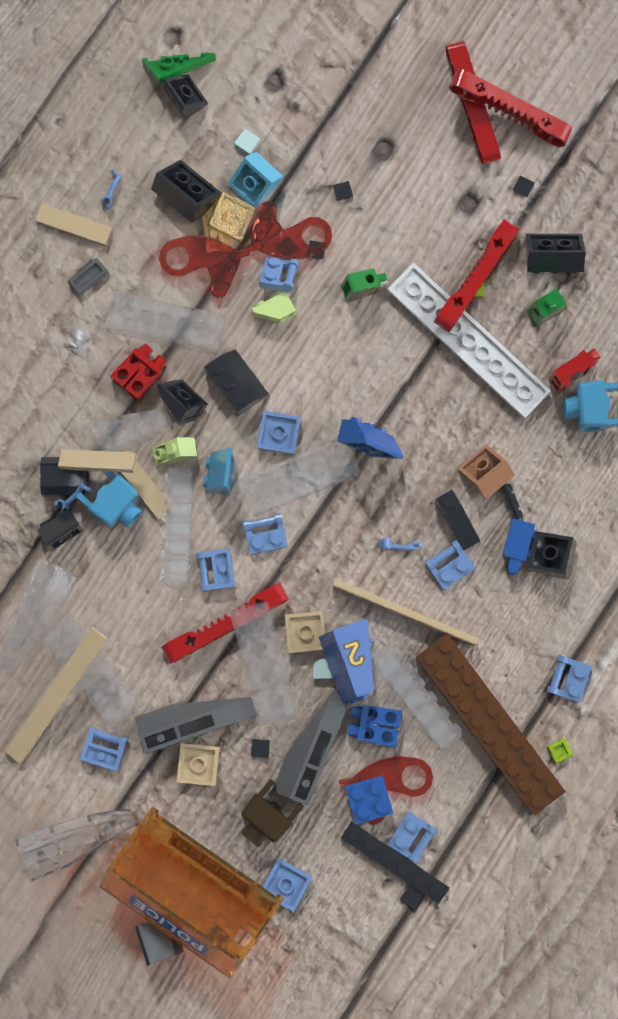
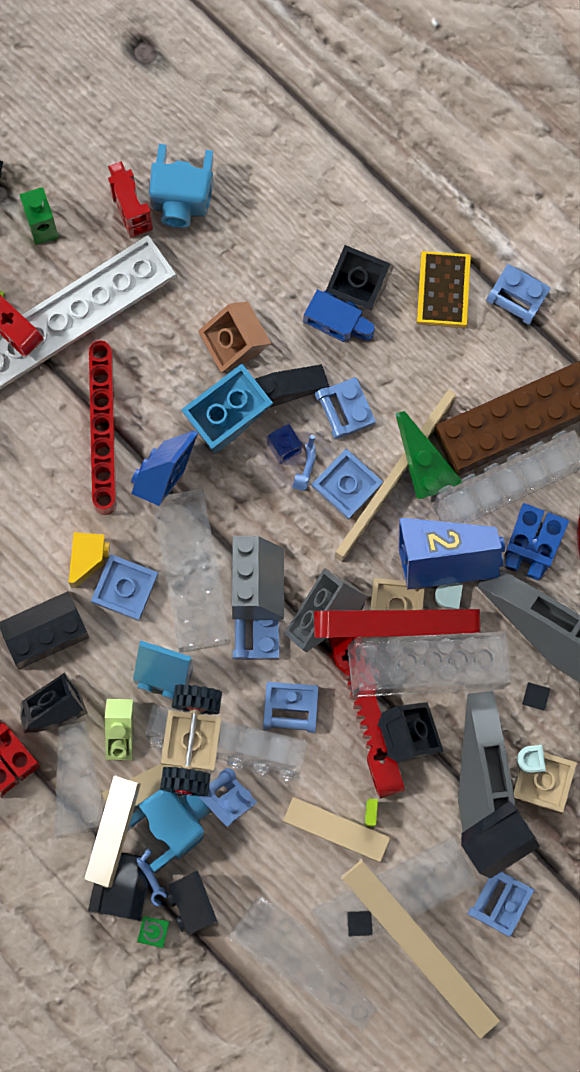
camera: 85 degrees left, 5 degrees down
black axle [500,484,523,520] -> none
none -> yellow slope [68,532,110,588]
none -> red beam [89,340,117,515]
none -> green tile [137,916,170,948]
none -> plate [160,684,222,797]
none -> dark azure slope [181,364,273,455]
none -> medium blue plate [199,768,257,827]
none -> dark grey slope [232,536,284,620]
none -> clear blue brick [267,423,302,464]
none -> tan tile [283,797,390,863]
none -> dark grey slope [284,568,367,652]
none -> medium blue plate [311,449,383,520]
none -> red beam [314,609,481,638]
none -> black piece [347,911,373,936]
none -> lime tile [364,798,378,828]
none -> black slope [377,702,444,763]
none -> green wing [395,411,464,499]
none -> tile [417,251,471,328]
none -> black slope [461,802,540,879]
none -> light aqua tile [517,745,546,773]

